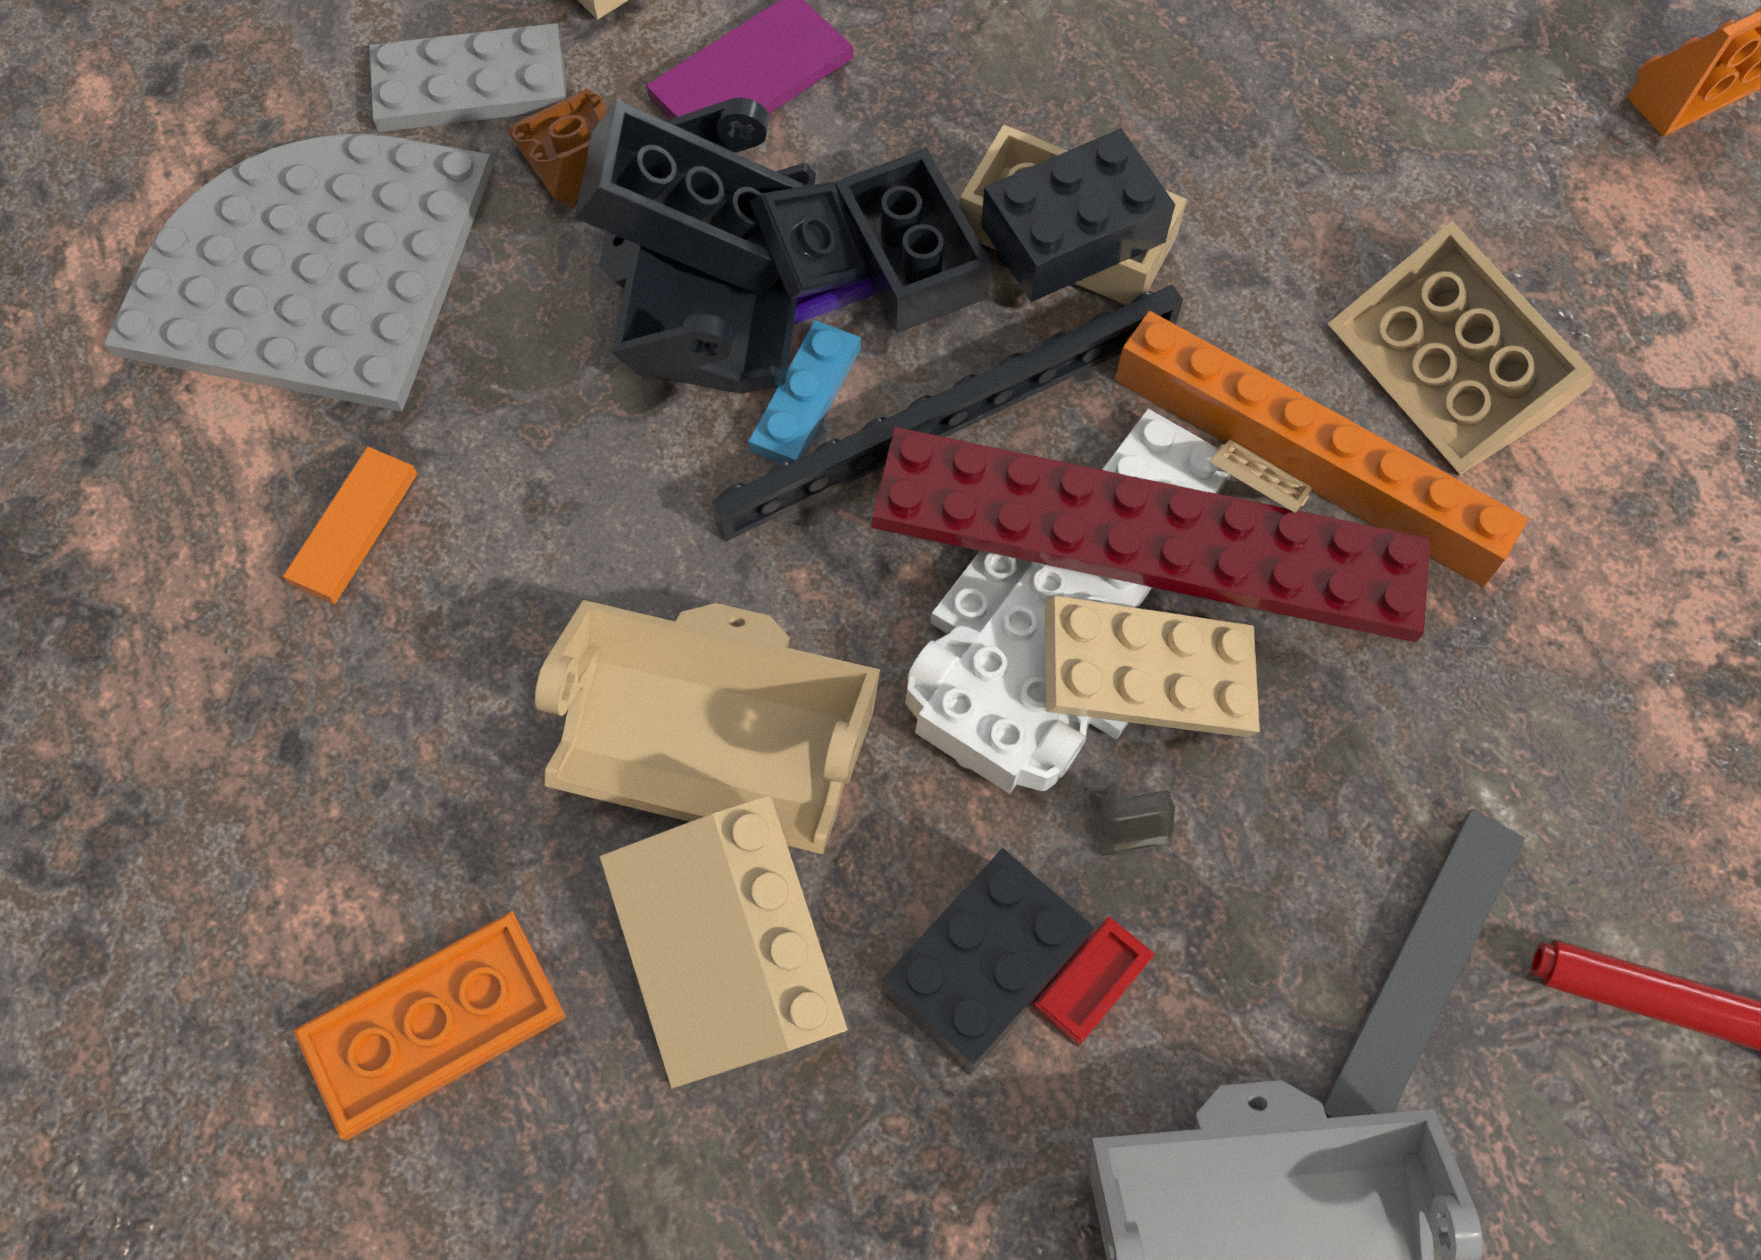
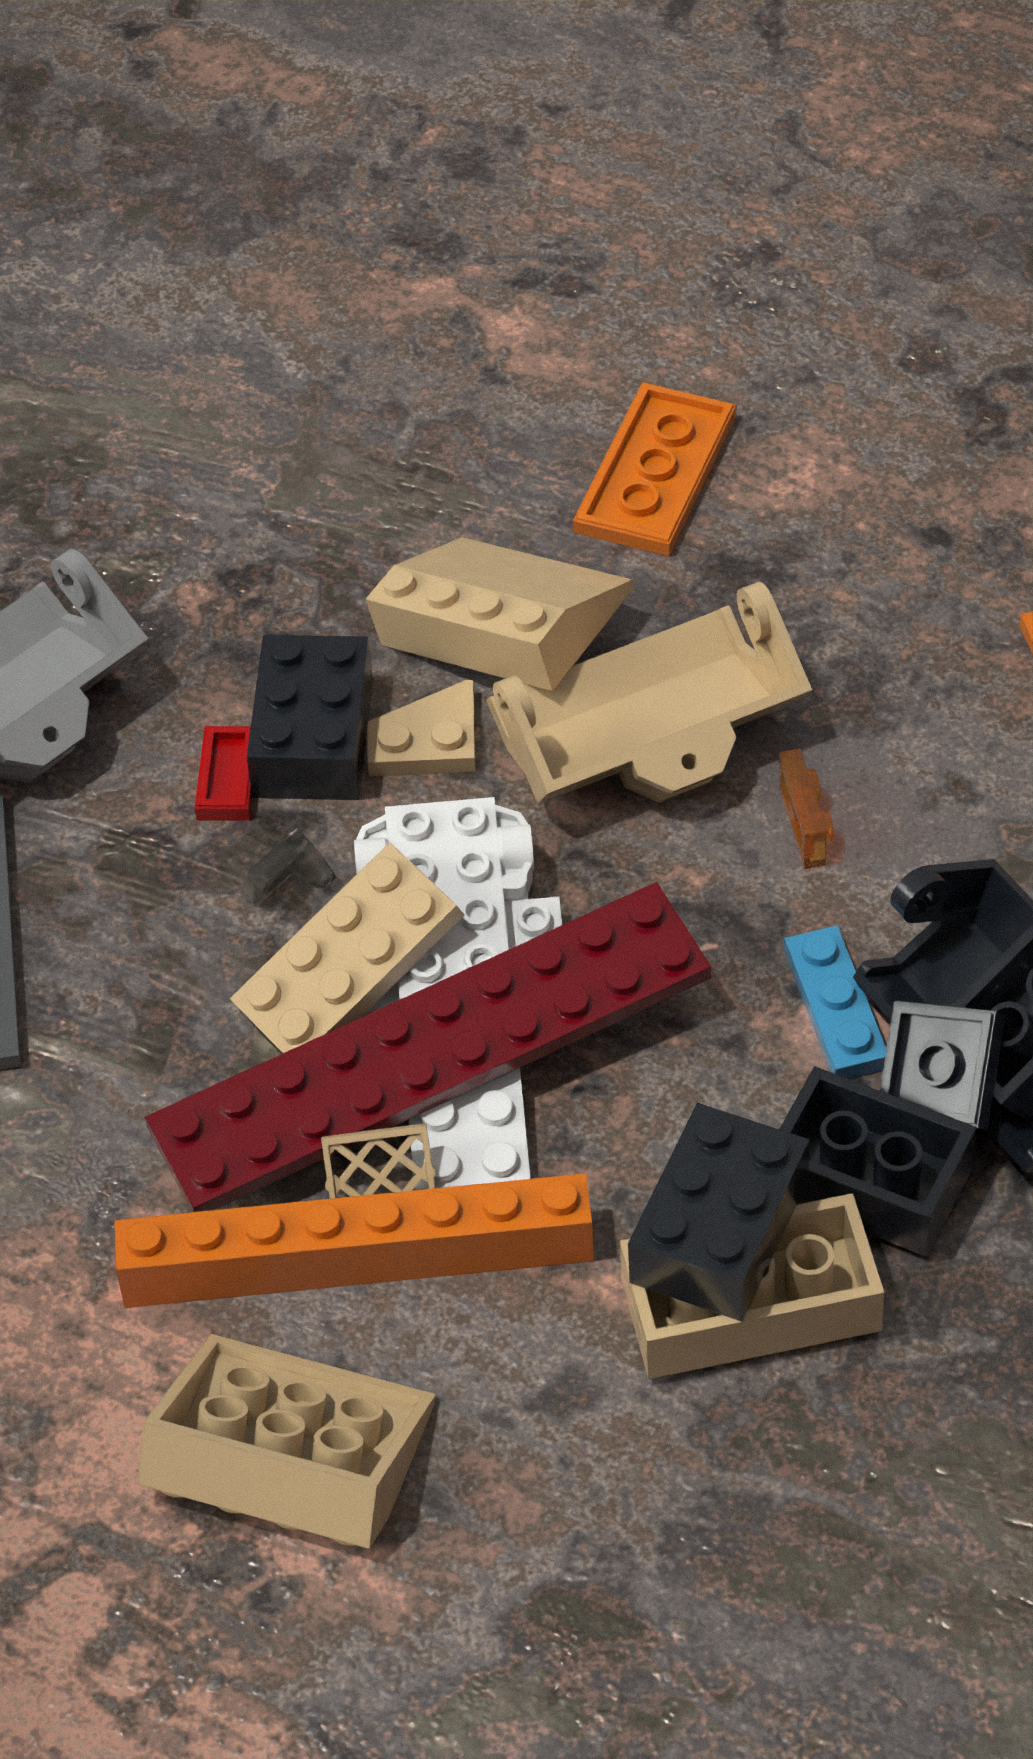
camera: 145 degrees right, 15 degrees down
black plate [712,285,1183,542] -> none
none -> tan wing [367,680,476,776]
none -> clear orange plate [779,749,834,869]

